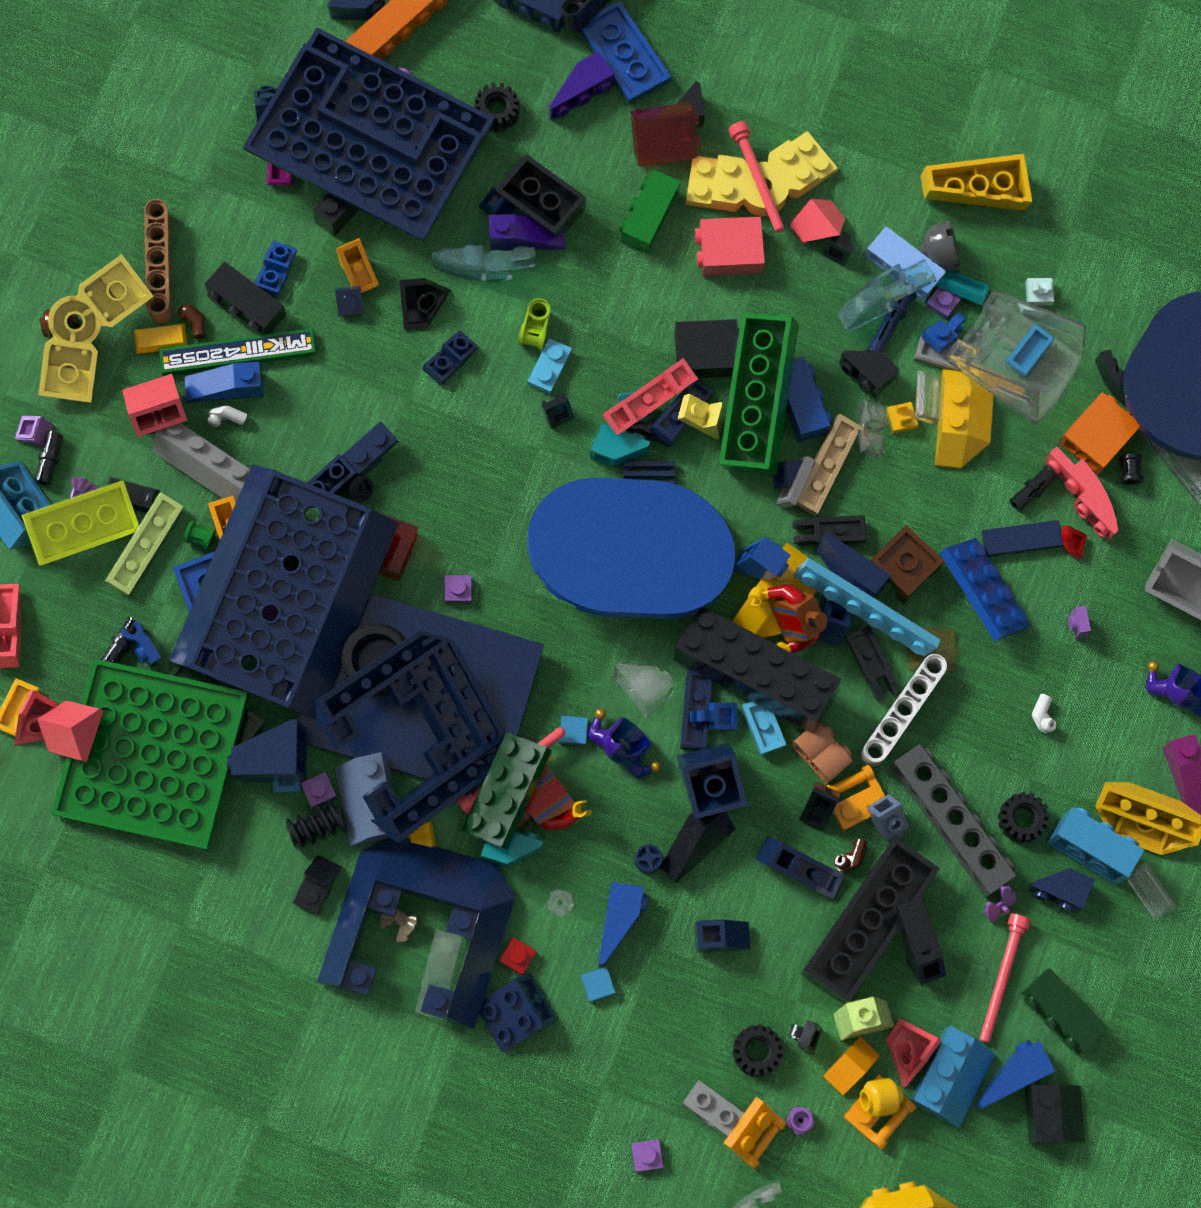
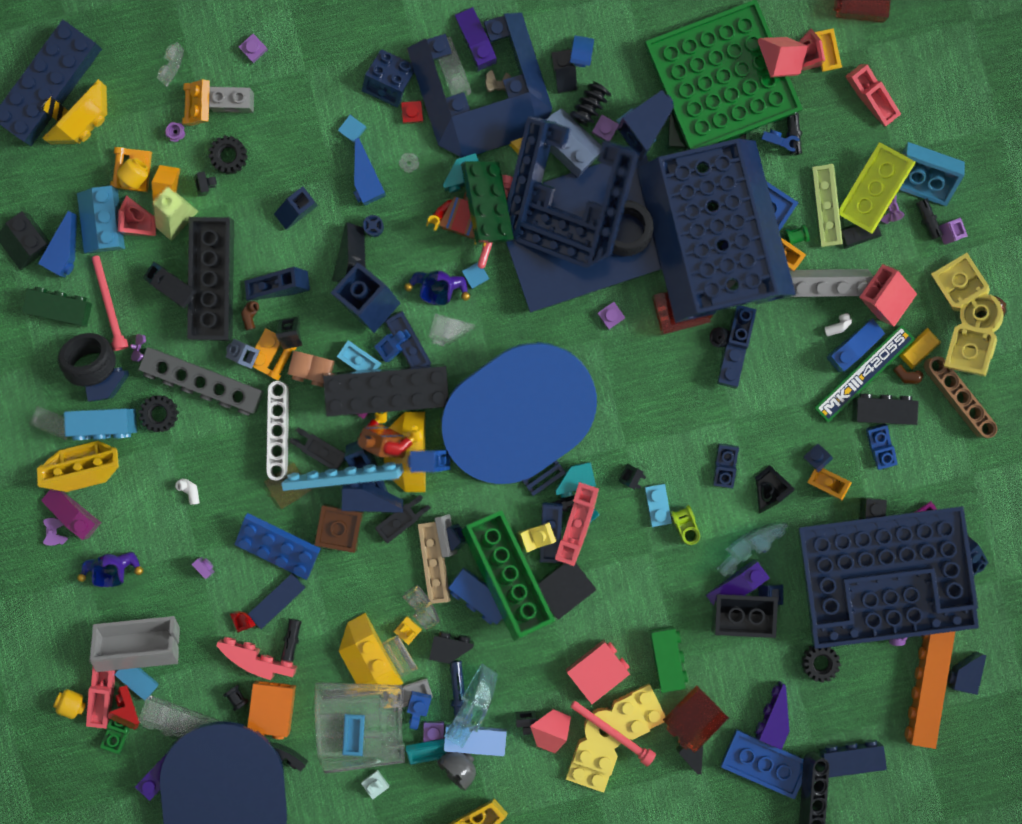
camera: 150 degrees right, 15 degrees up
none -> black tyre [58,333,116,387]
none -> dark purple slope [455,7,497,71]
none -> blue slope [570,35,594,67]

